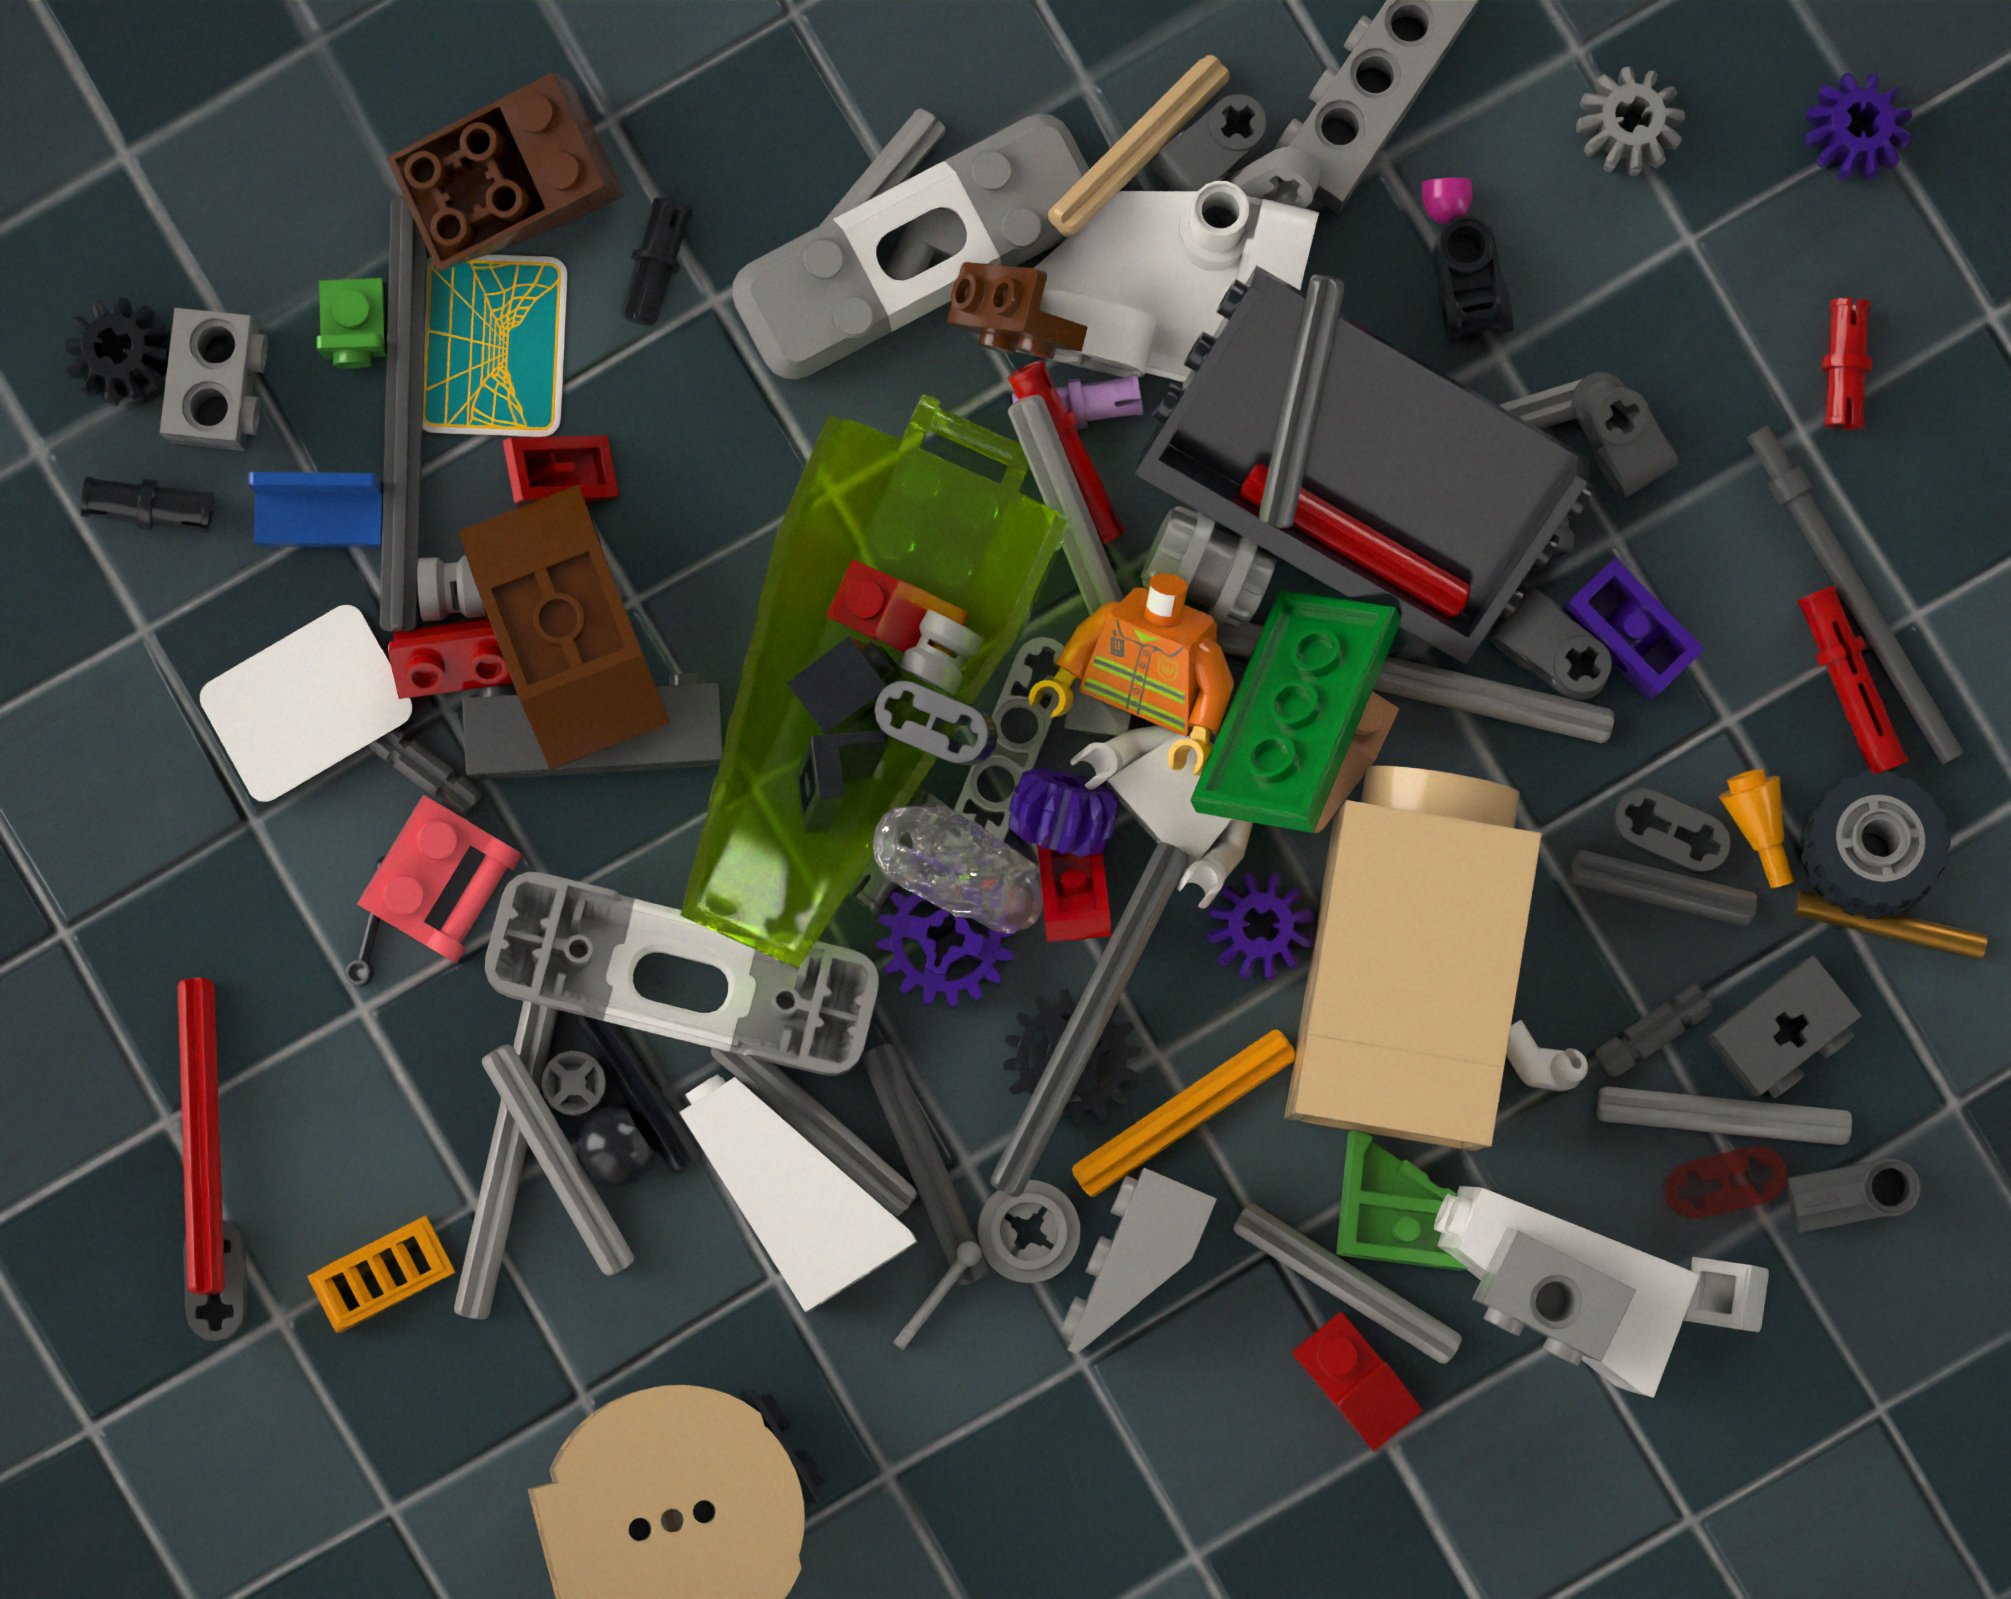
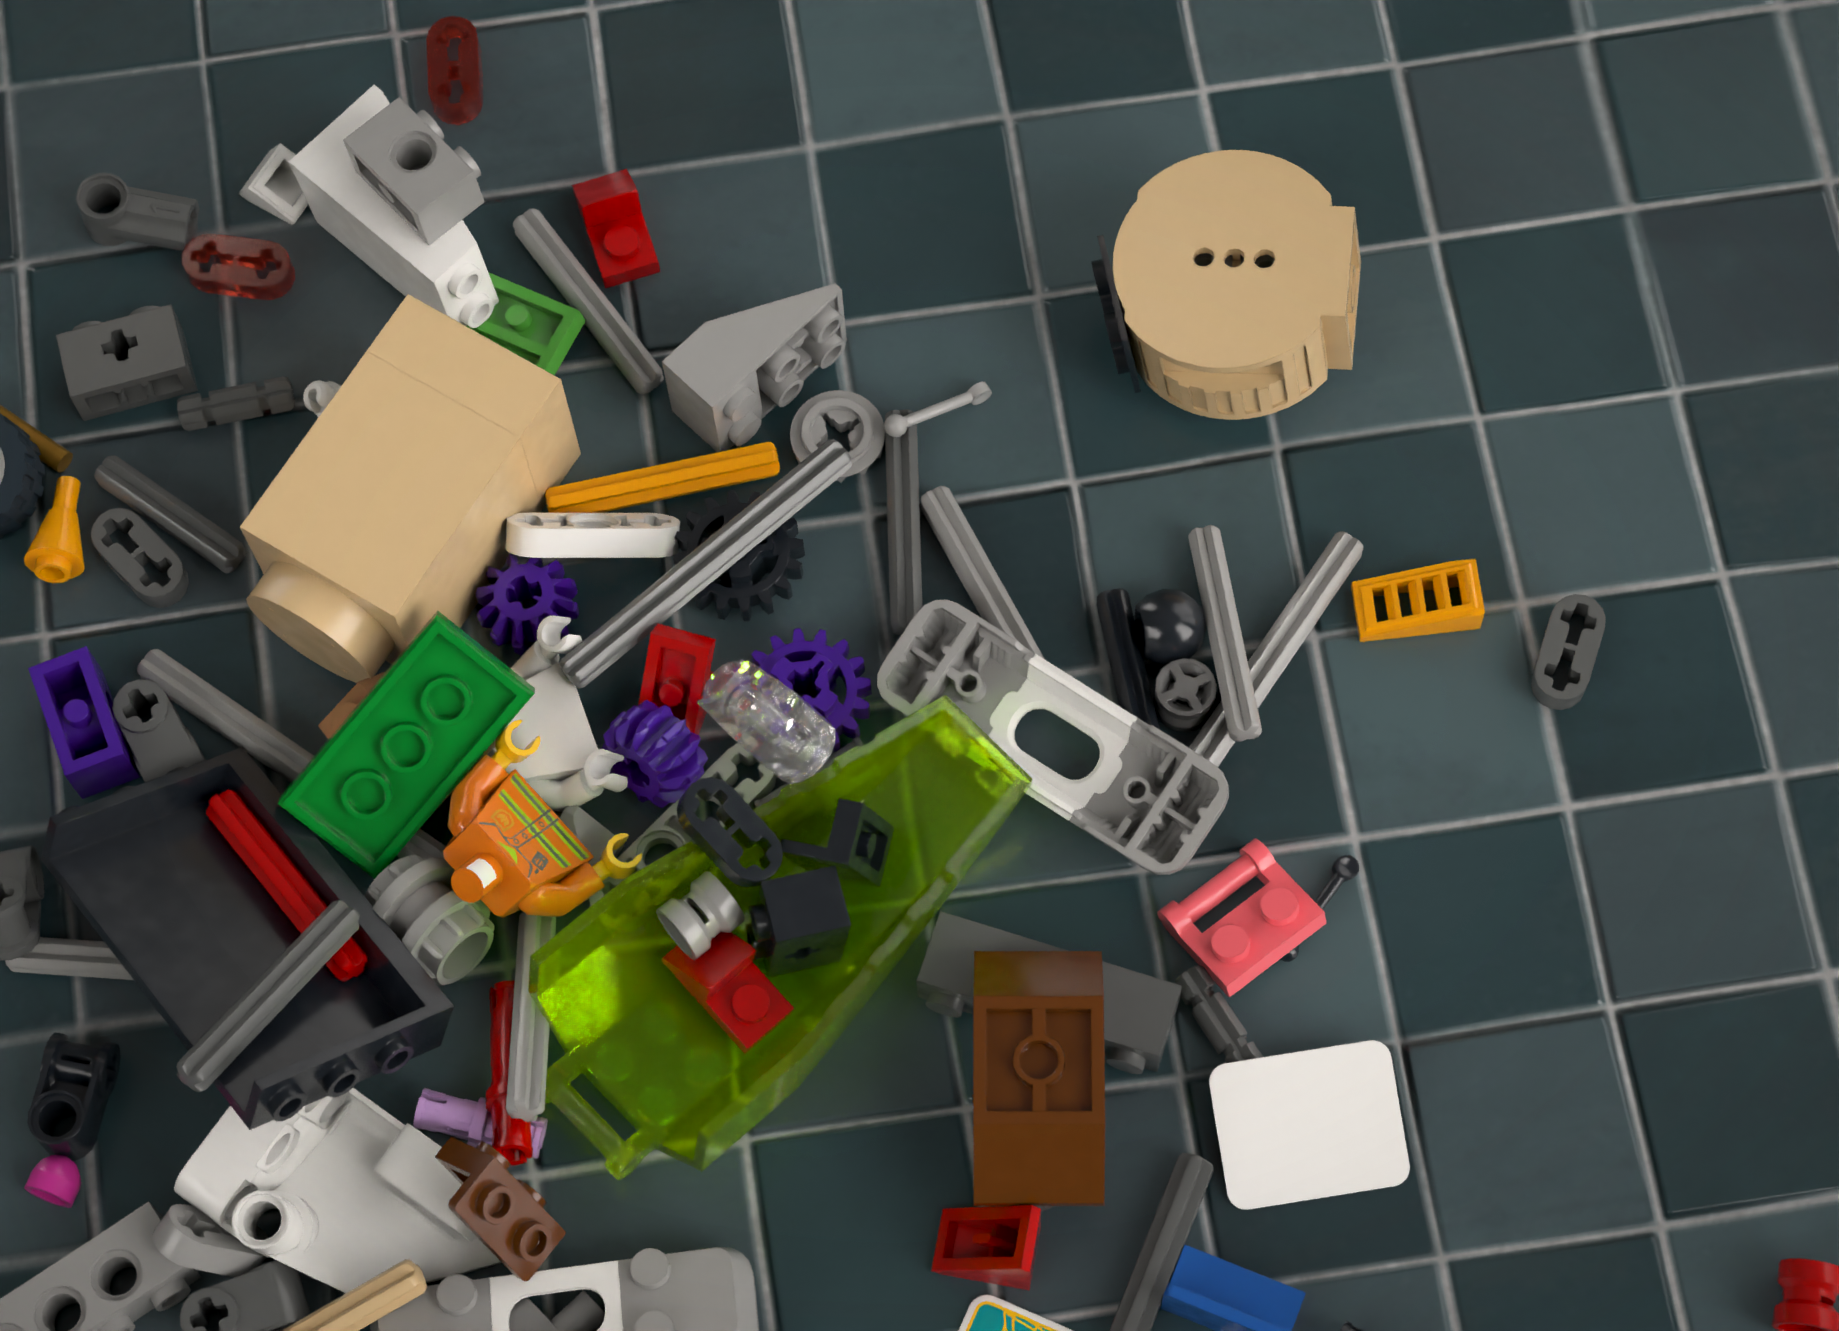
camera: 155 degrees left, 15 degrees down
red axle [177,977,225,1295] -> none
red bracket [388,619,513,699] -> none
light grey wheel [417,555,488,622] -> none
white slope [679,1074,918,1312] -> none
light grey axle [1596,1086,1852,1145] -> none
none -> clear red beam [427,16,483,125]
none -> white beam [505,512,680,558]

